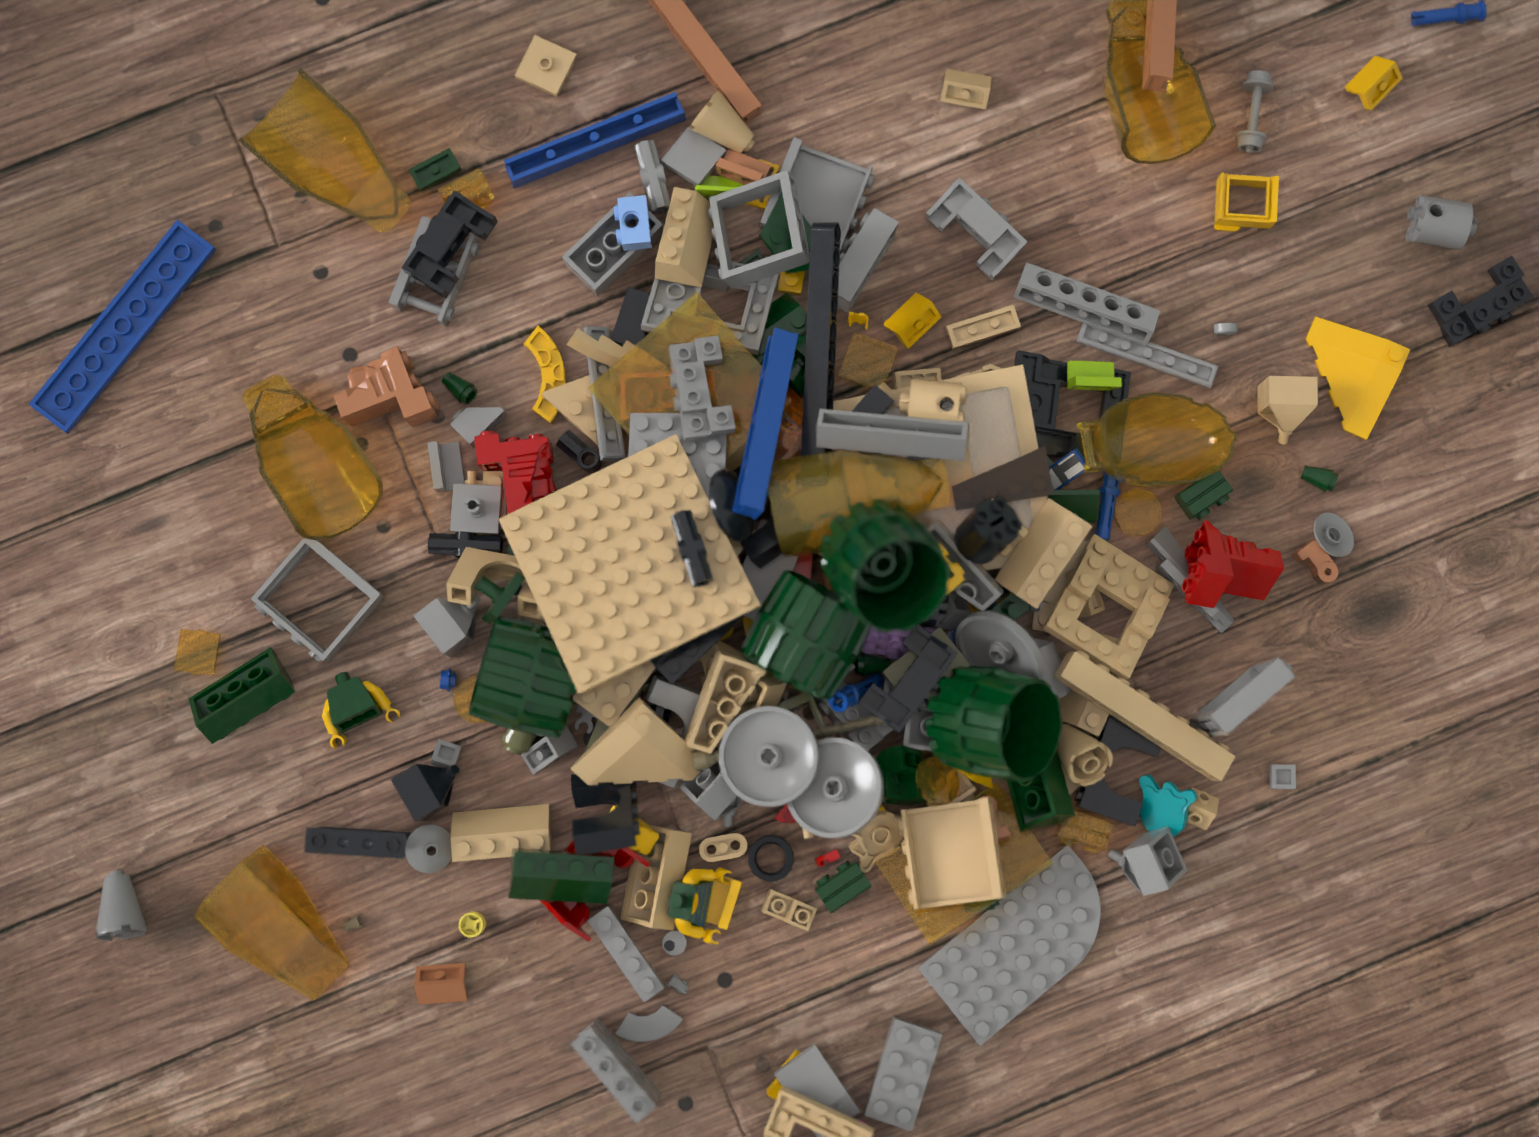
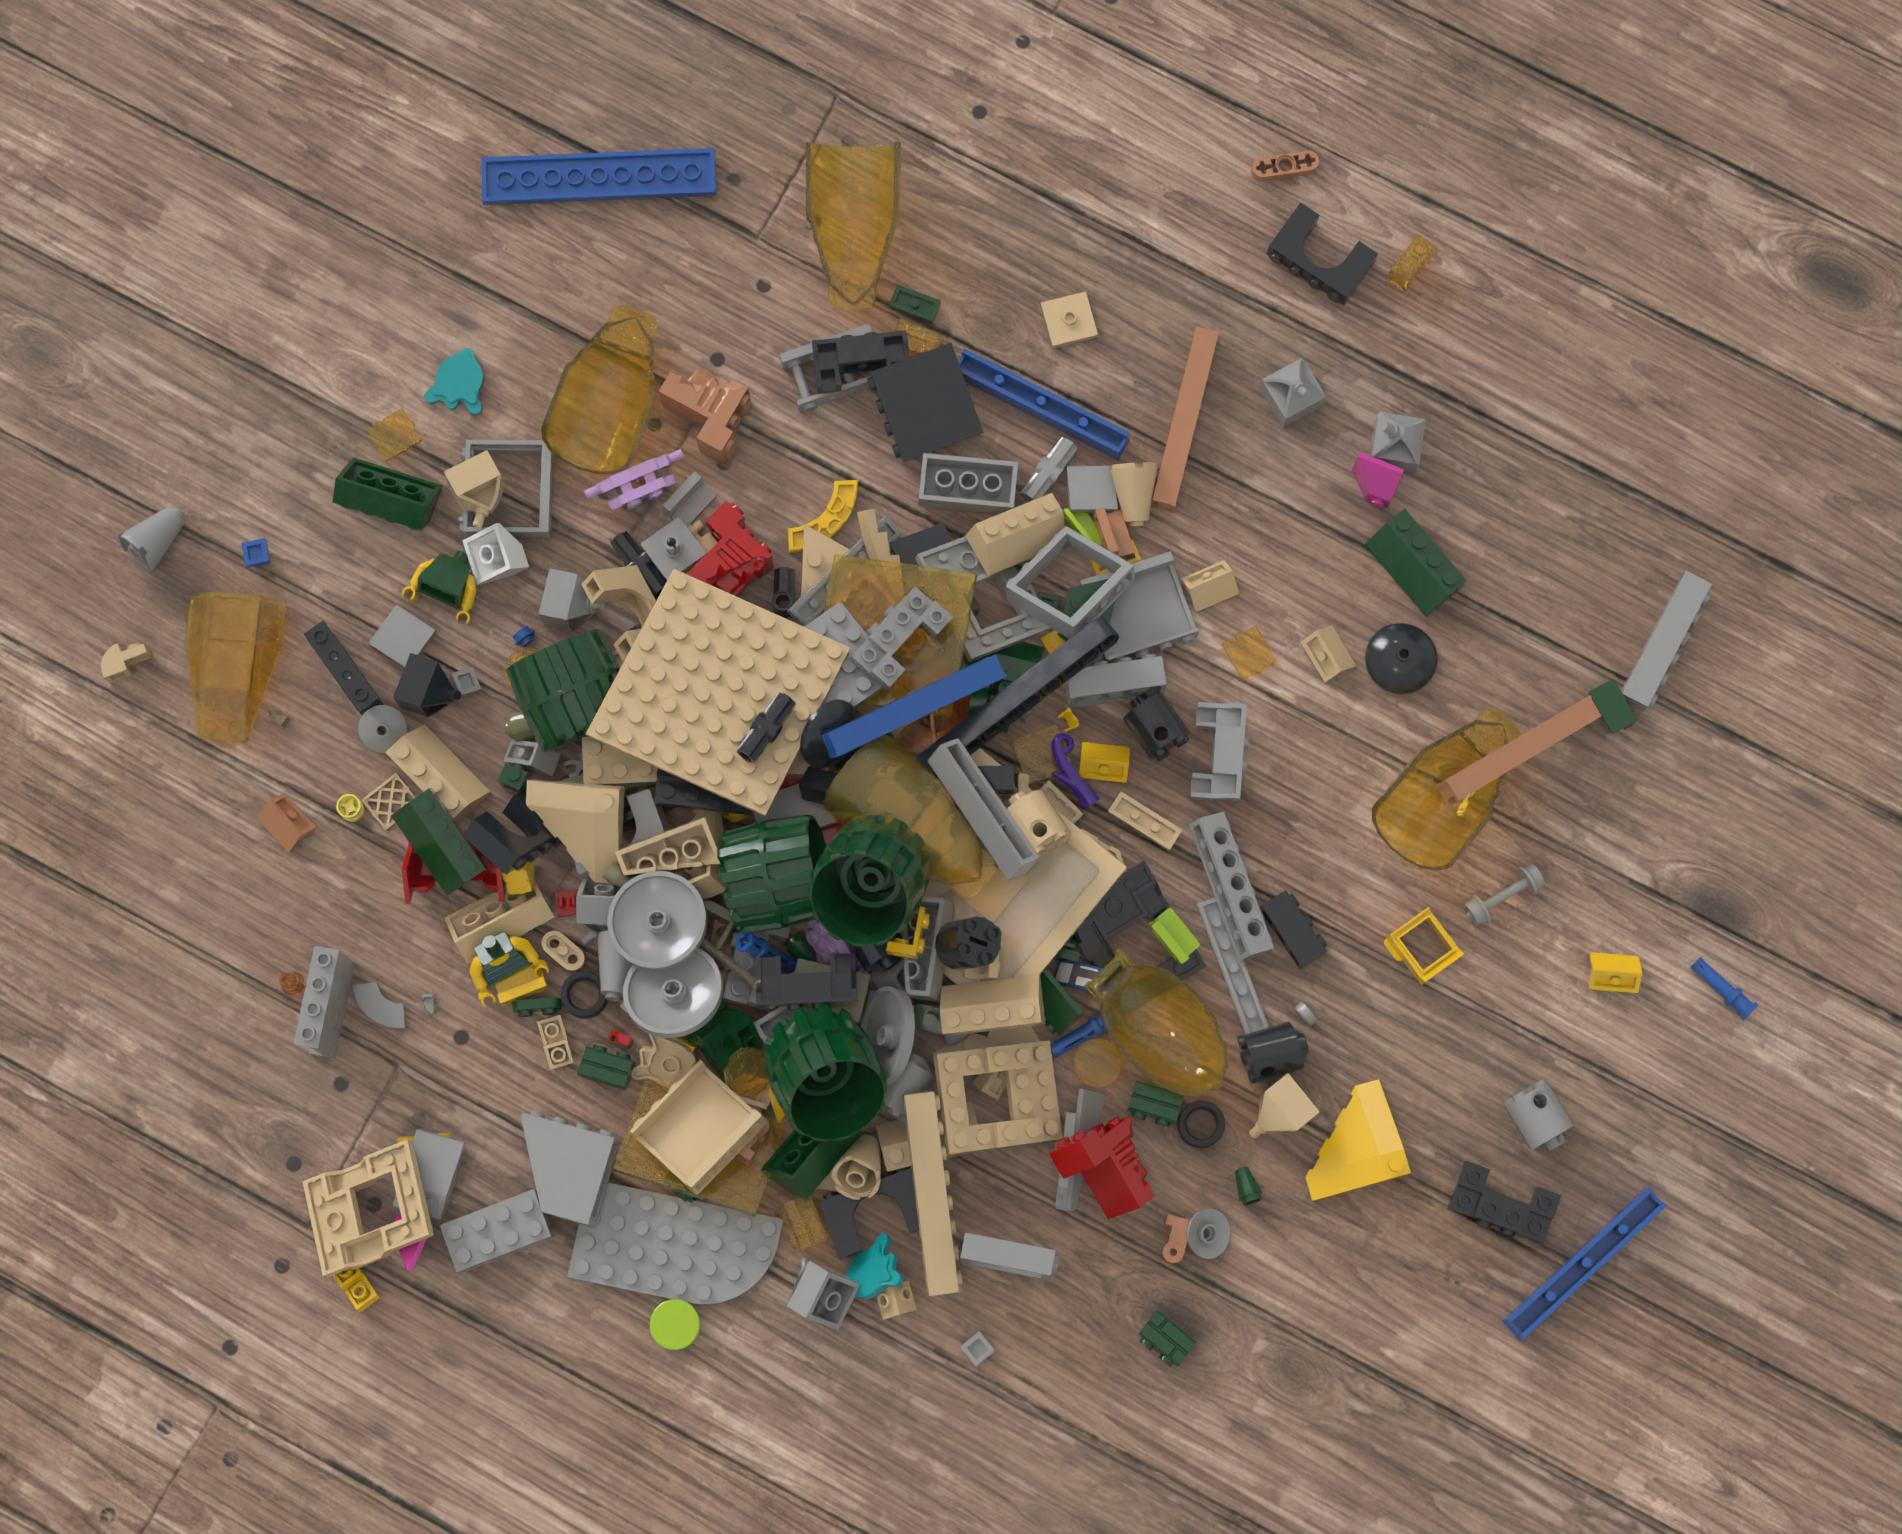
camera: 50 degrees right, 5 degrees down
dark green cone [442,372,477,405] -> none
light grey slope [450,407,507,448] -> none
dark green tile [474,572,525,624] -> none
light grey arch [588,905,666,1002] -> none
light blue brick [614,195,652,251] -> none
light grey tile [662,930,687,956] -> none
dark brown wing [952,446,1053,511] -> none
none -> tan brick [101,643,152,683]
none -> blue tile [241,538,271,568]
none -> clear orange cone [279,971,305,996]
none -> tan window [362,773,415,831]
none -> light grey tile [369,604,436,668]
none -> teal tile [424,348,484,415]
none -> tan piece [444,450,504,528]
none -> white slope [462,523,529,585]
none -> dark green brick [498,763,533,793]
none -> dark green plate [512,998,562,1017]
none -> light grey slope [521,1111,621,1228]
none -> red tile [555,889,579,917]
none -> lavender piece [584,449,684,511]
none -> light grey cone [597,931,633,1001]
none -> lime tile [650,1299,700,1350]
none -> black panel [867,343,984,462]
none -> dark purple plant [1051,733,1100,810]
none -> black cylinder [1123,692,1190,762]
none -> dark green brick [1138,1310,1197,1367]
none -> black tyre [1178,1100,1225,1148]
none -> tan panel [1181,560,1239,612]
none -> clear yellow piece [1222,626,1277,680]
none -> black cylinder [1237,1022,1309,1084]
none -> black brick [1260,890,1327,970]
none -> black dish [1365,623,1437,694]

